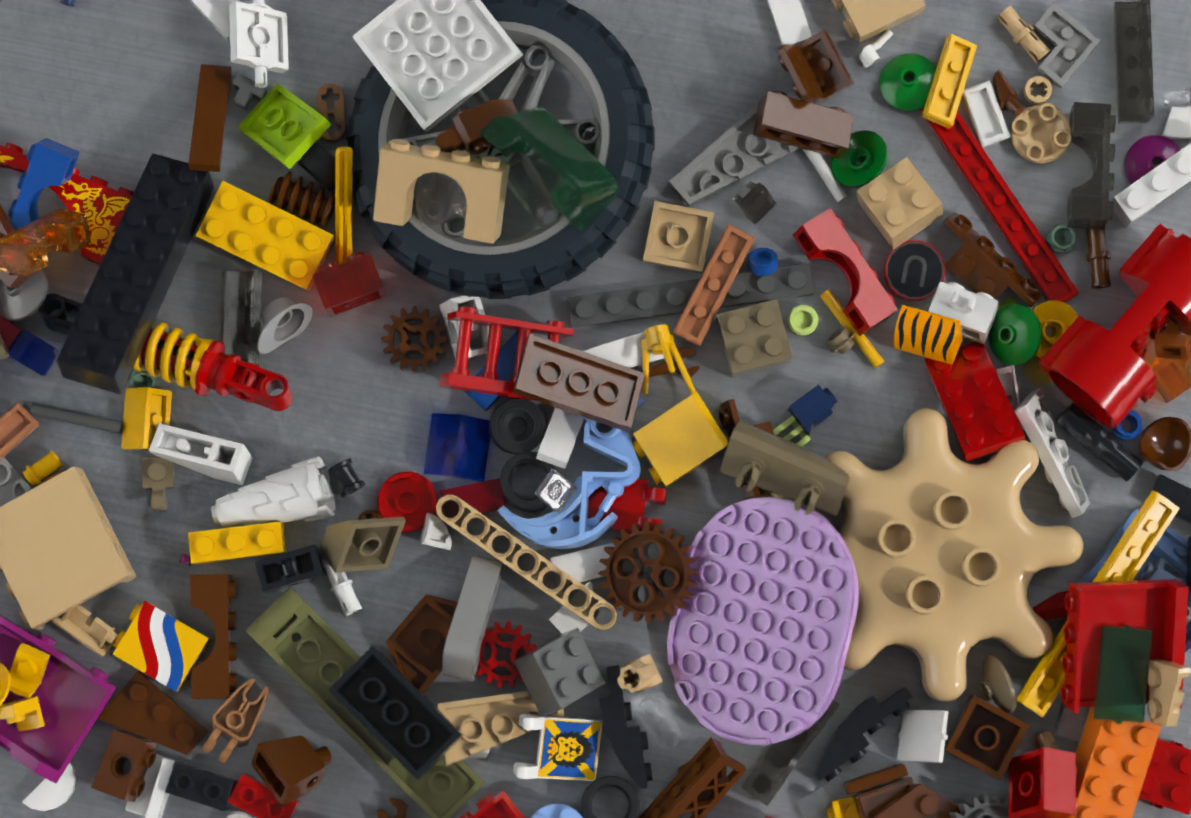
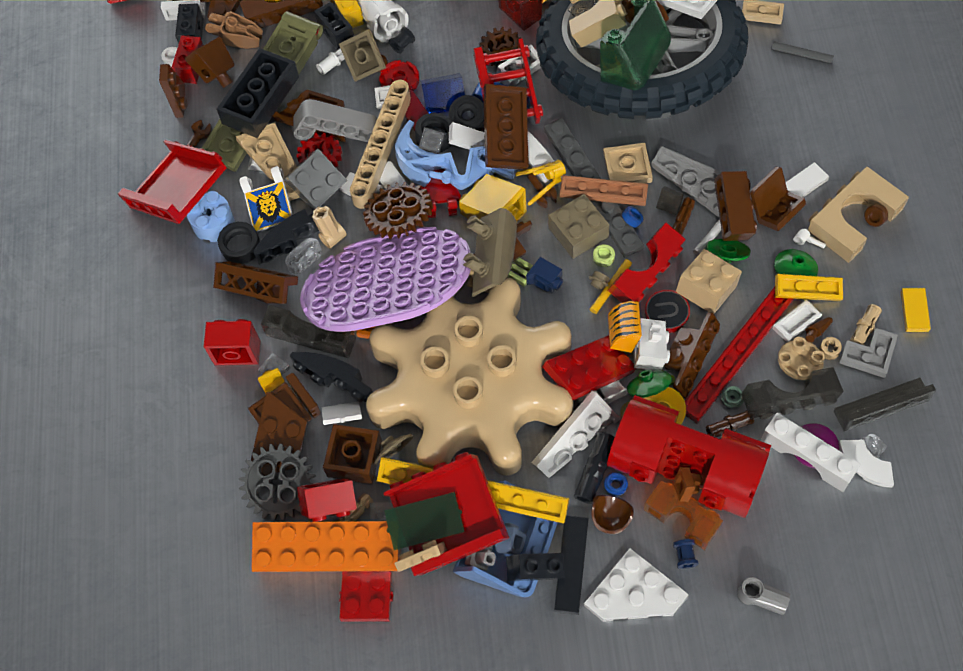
camera: 75 degrees right, 20 degrees down
none -> reddish brown axle [672,197,695,235]

